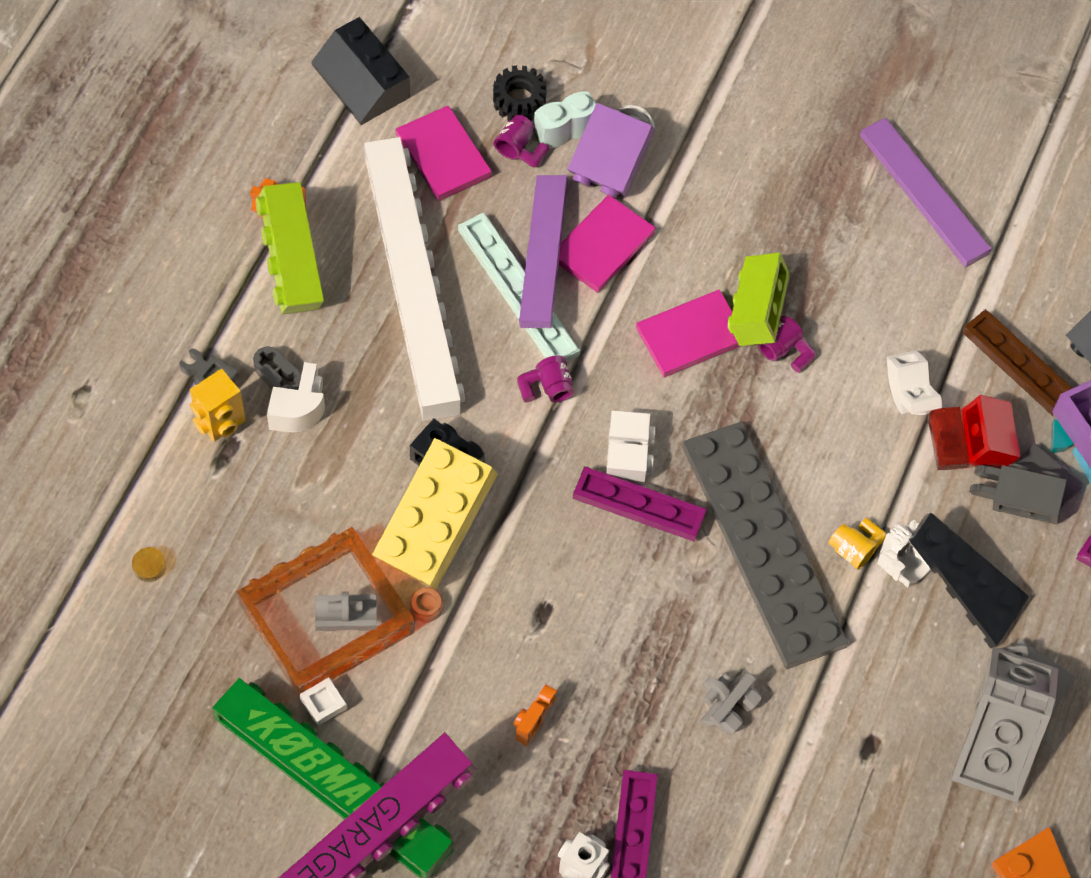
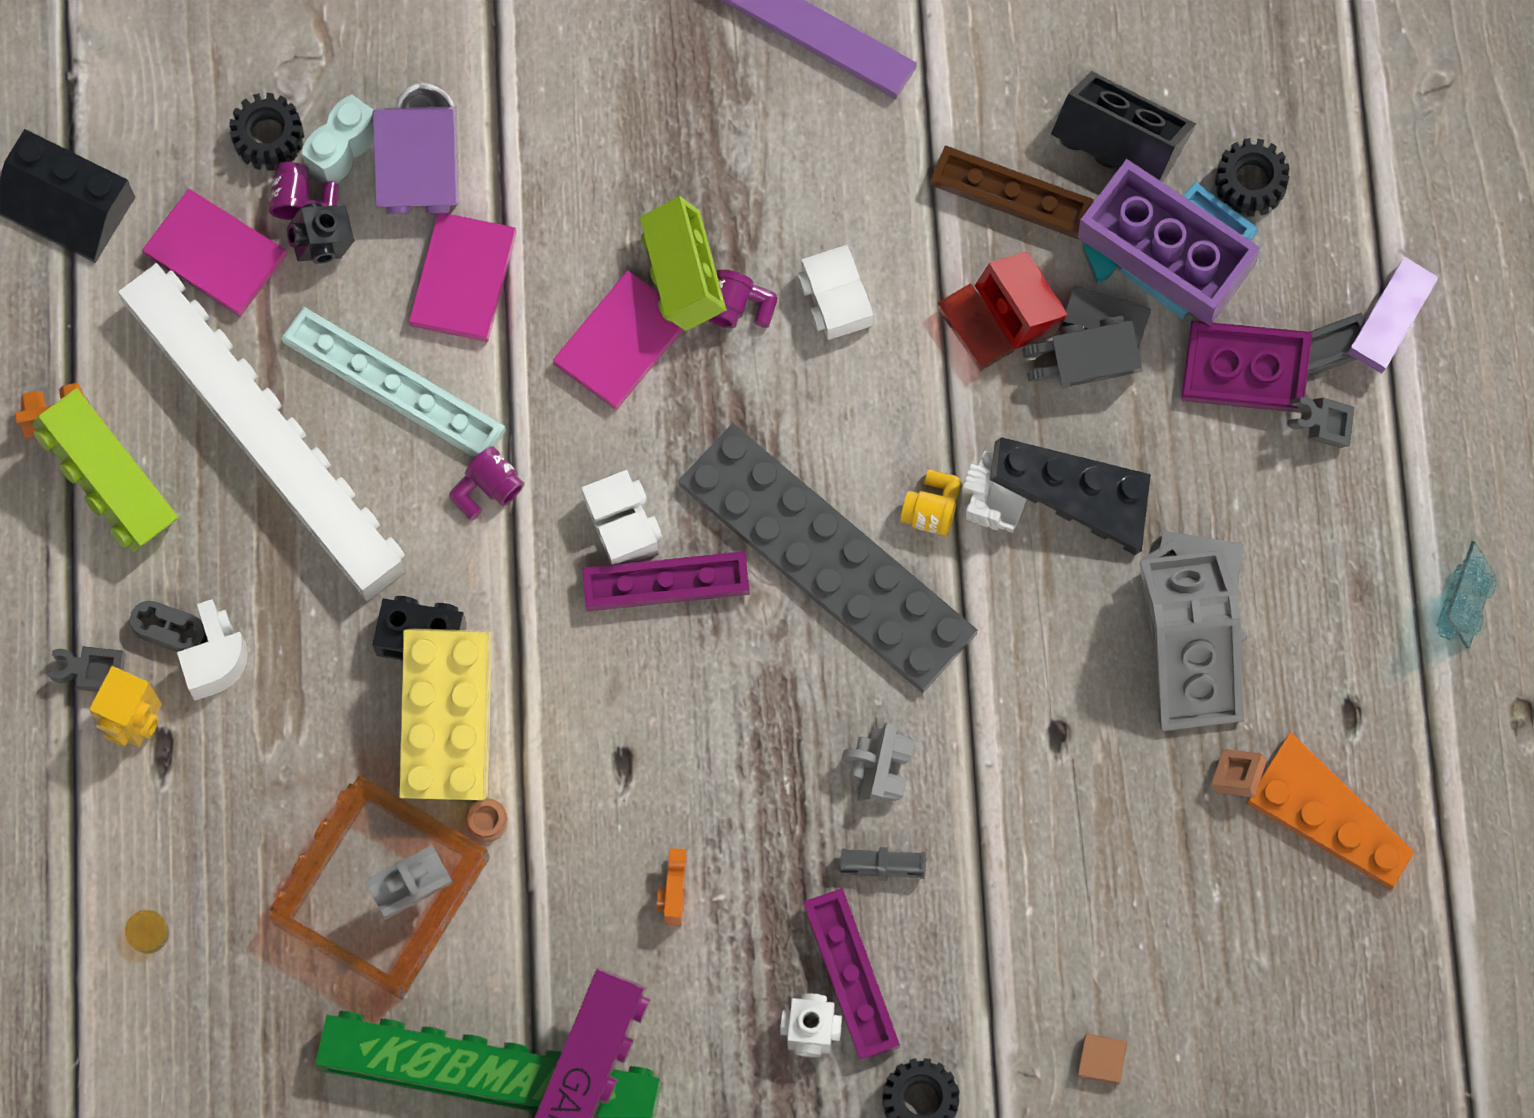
camera: 20 degrees left, 10 degrees up
white plate [300,678,347,726] -> none
medium lavender tile [519,175,568,328] -> none
white brick [887,350,942,415] -> none
none -> black brick [287,203,355,264]
none -> white brick [797,245,874,340]
none -> dark grey pin [840,847,926,881]
none -> nougat plate [1211,749,1266,798]

